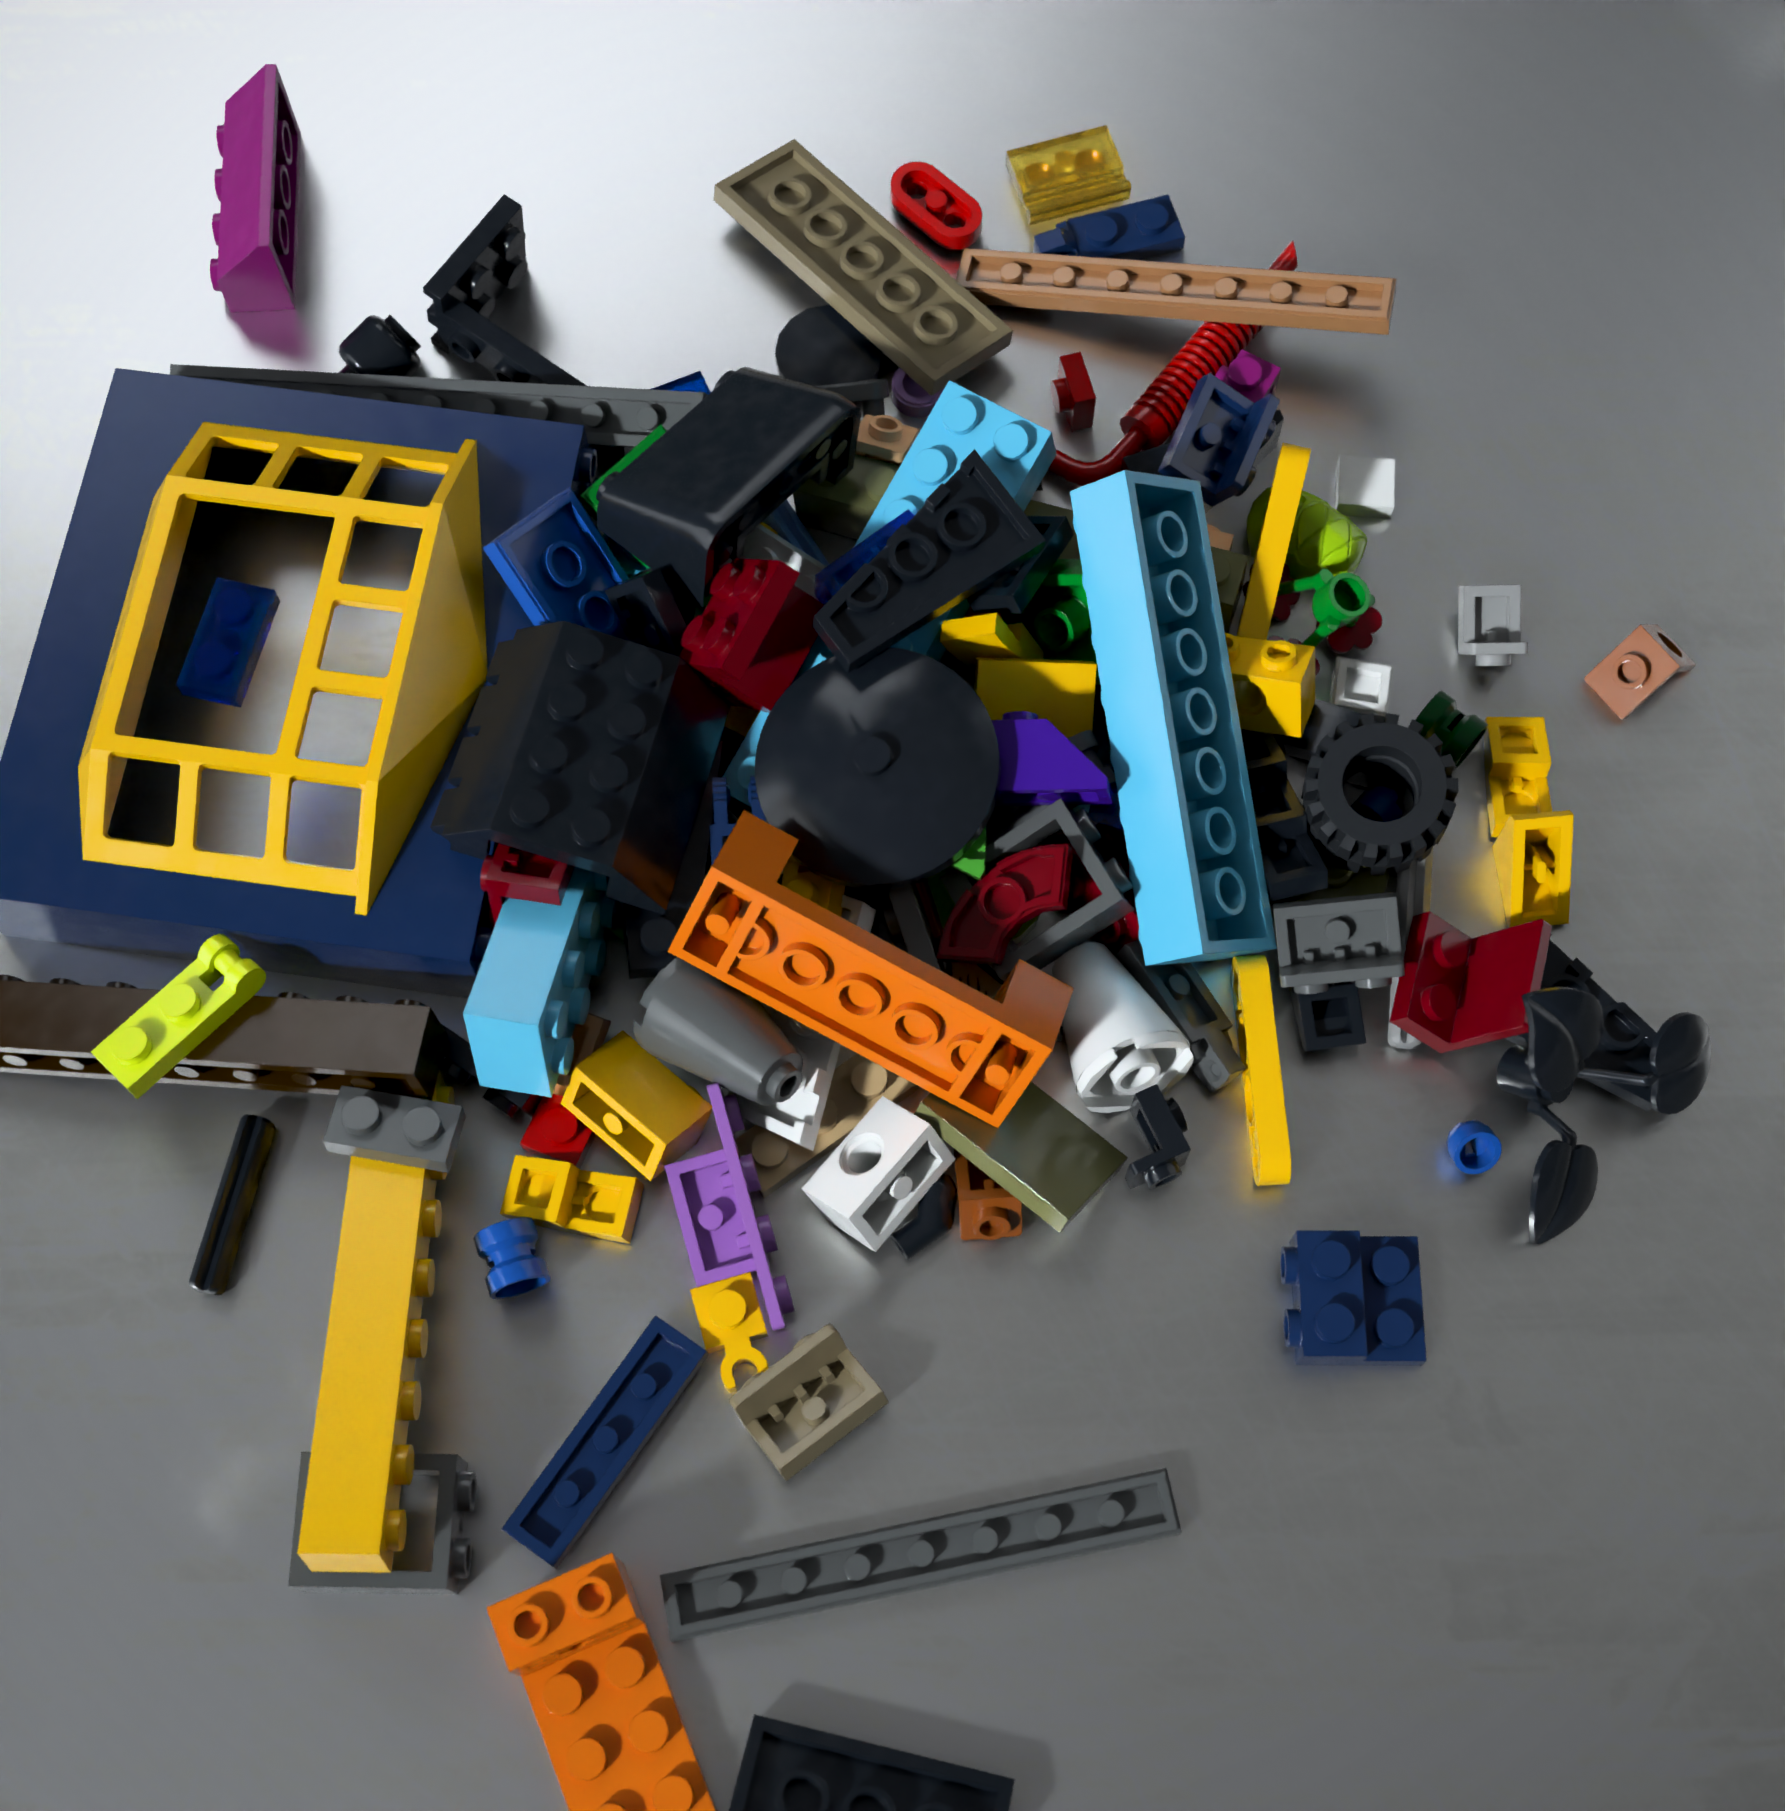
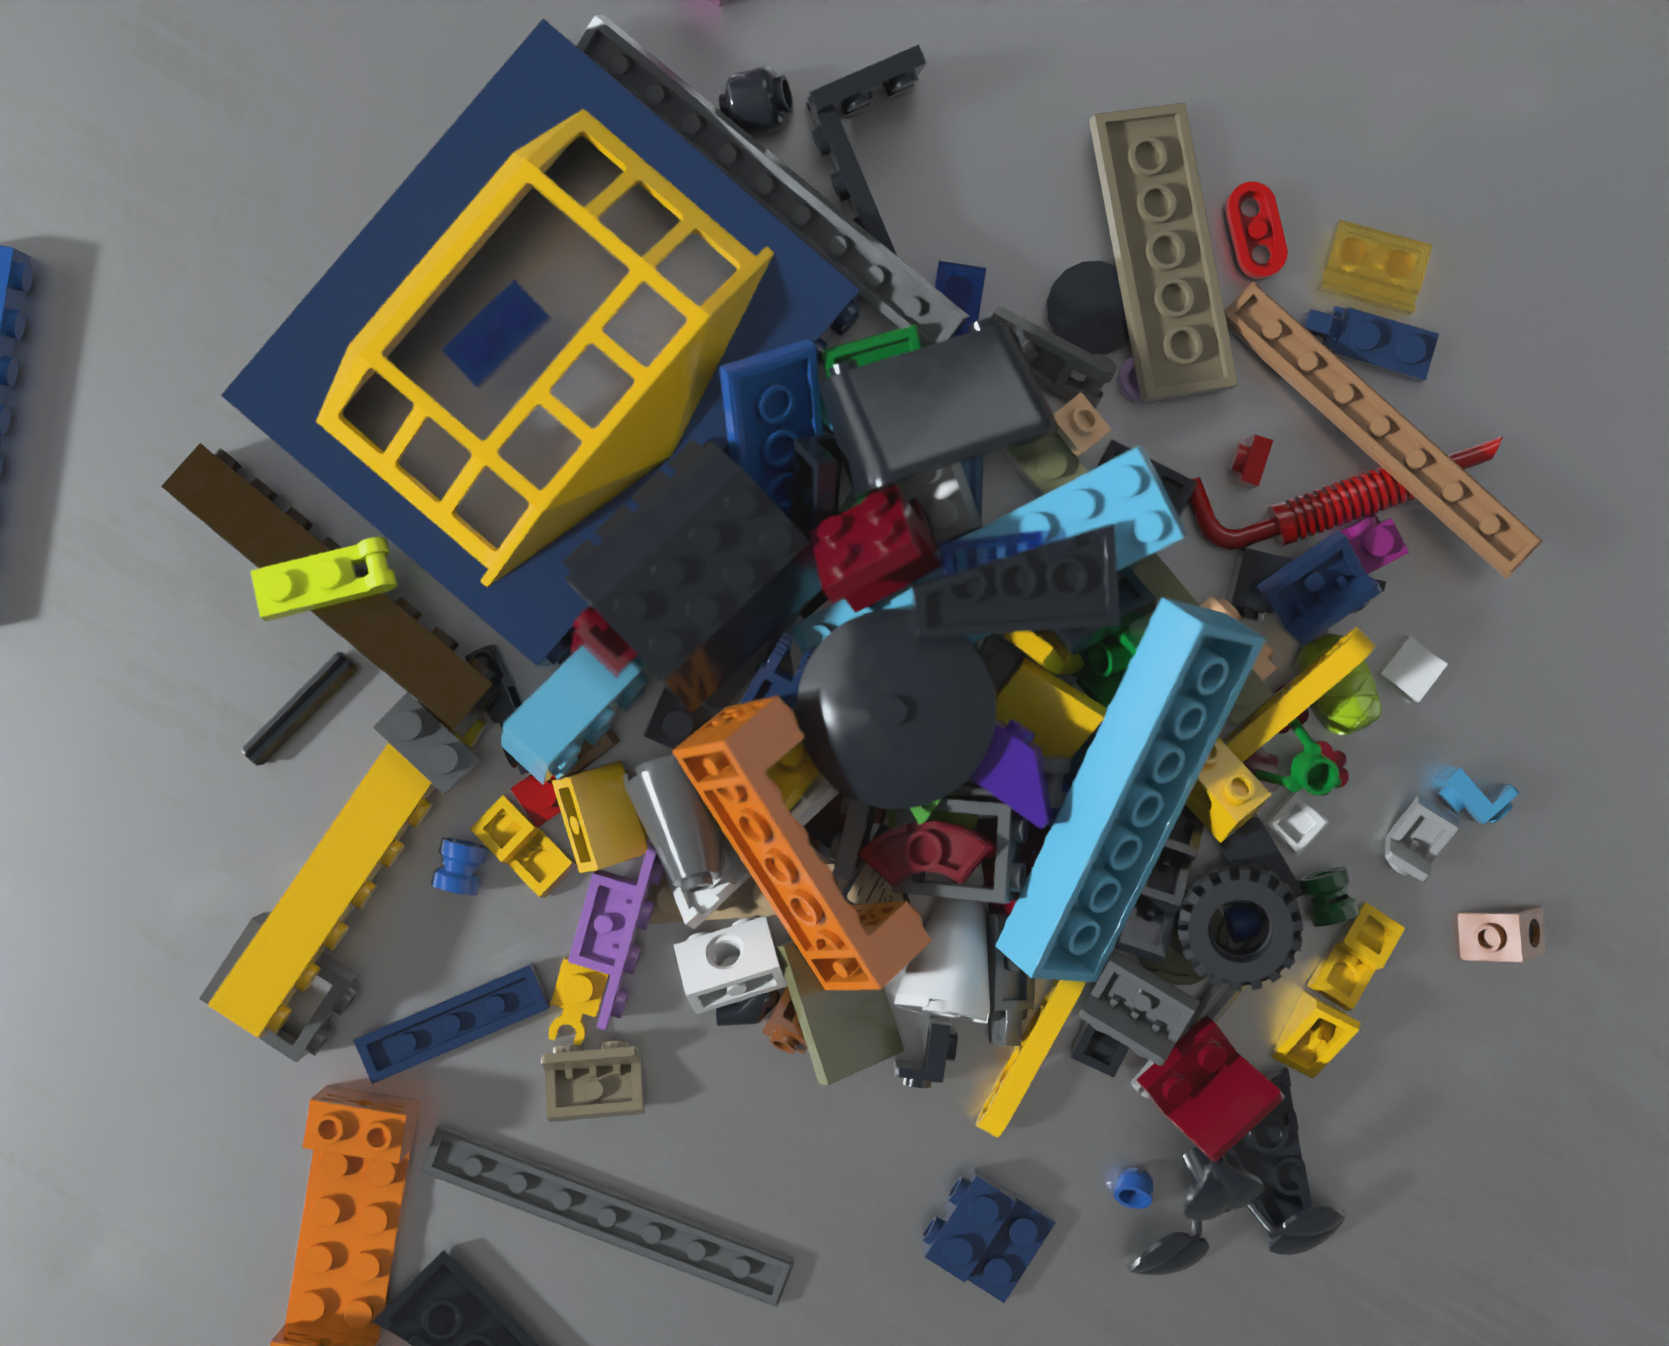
camera: 30 degrees right, 20 degrees up
none -> dark azure bracket [1434,766,1520,824]

